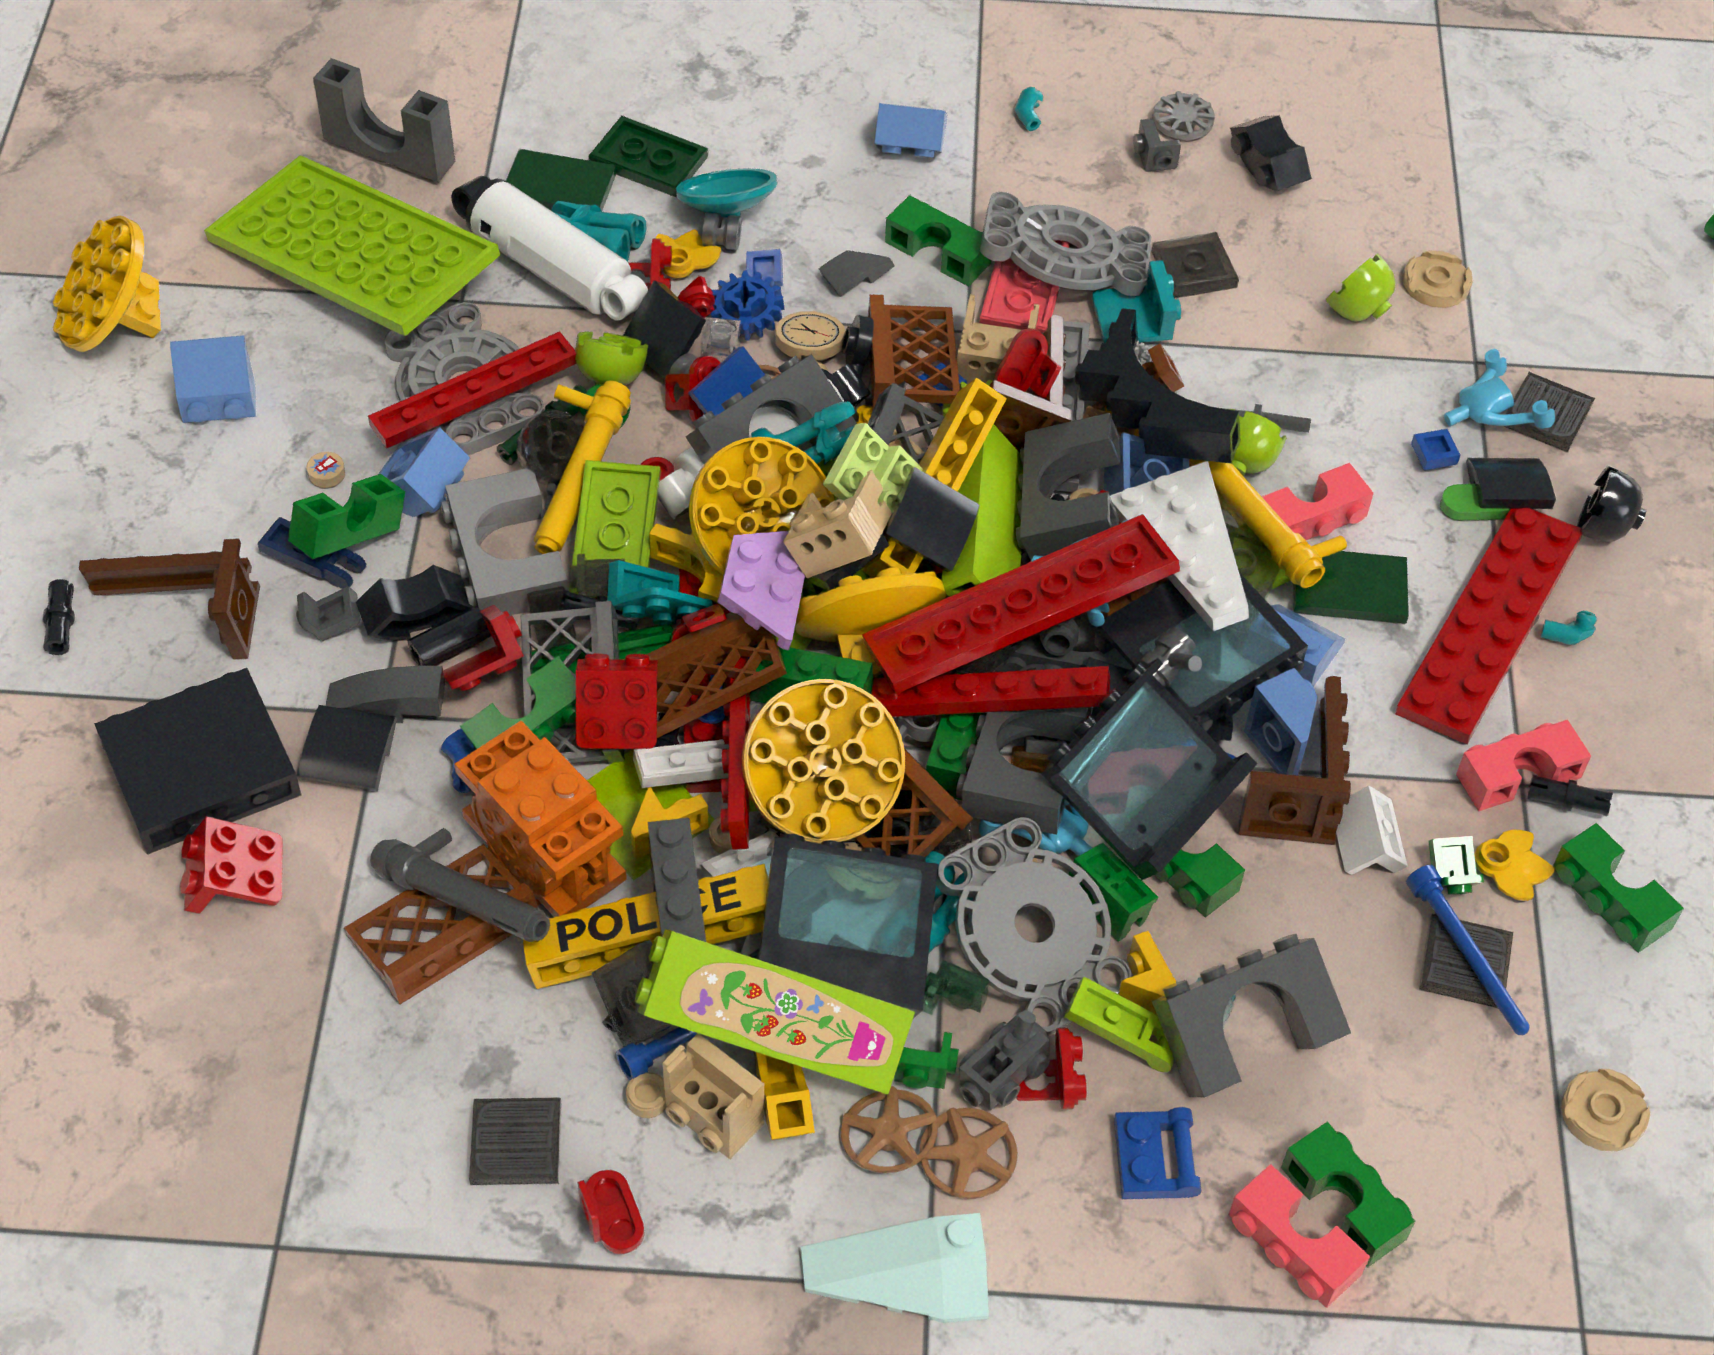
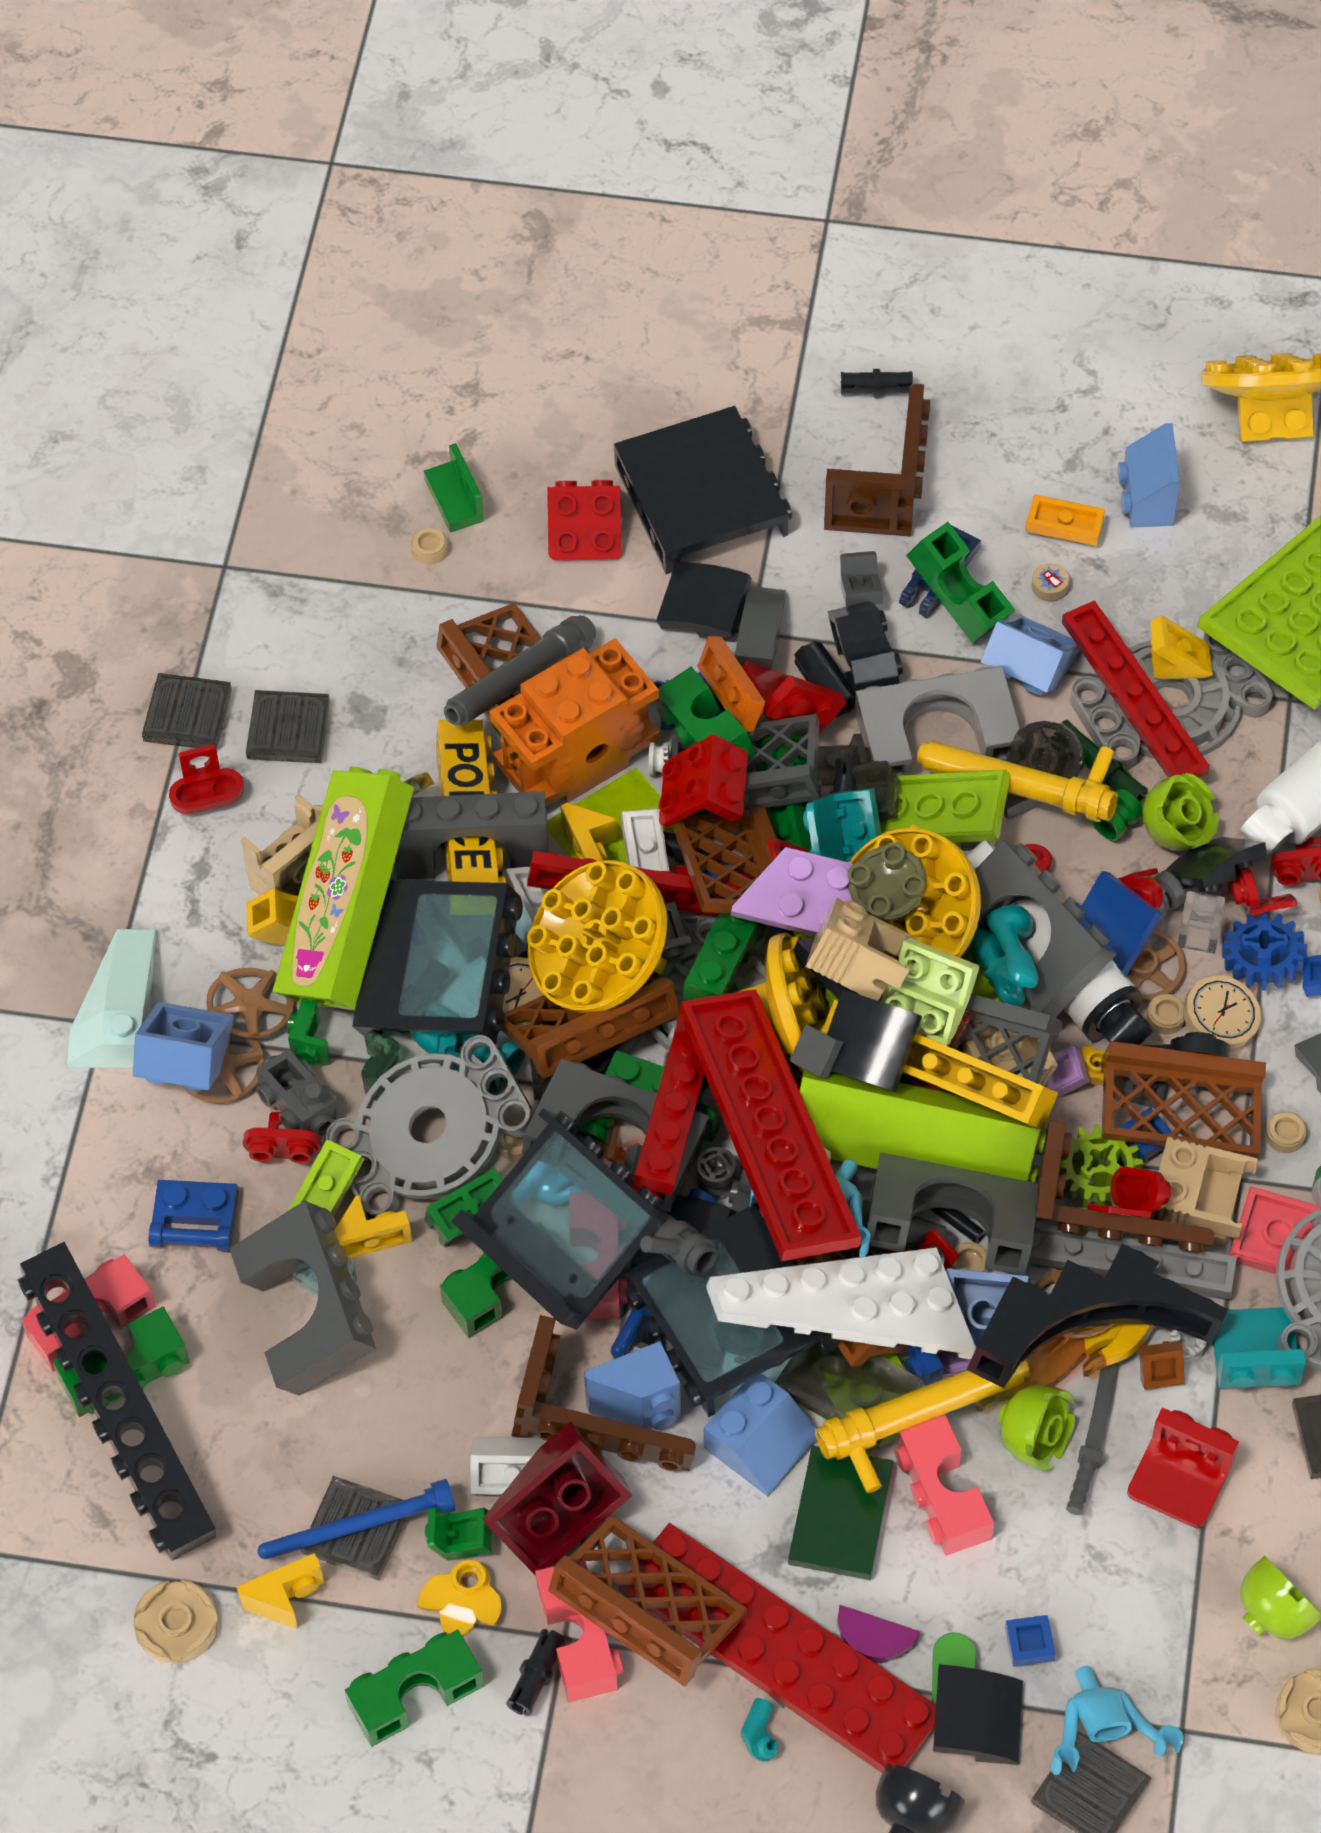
camera: 100 degrees right, 5 degrees up
none -> black brick [17,1241,216,1561]
none -> medium blue slope [133,1002,234,1091]
none -> clear smoke tile [142,673,232,750]
none -> yellow slope [236,1553,324,1628]
none -> tan tile [411,527,448,564]
none -> green panel [423,443,484,533]
none -> dark red slope [483,1421,632,1576]
none -> dark orange fence [548,1515,747,1687]
none -> orange plate [697,636,765,733]
none -> dark grey tile [790,1024,843,1079]
none -> magenta tile [837,1605,920,1663]
none -> olive dish [848,843,926,920]
none -> light orange plate [1025,494,1105,546]
none -> red bracket [1127,1407,1239,1528]
none -> yellow slope [1150,615,1213,679]
none -> tan tile [1265,1112,1307,1153]

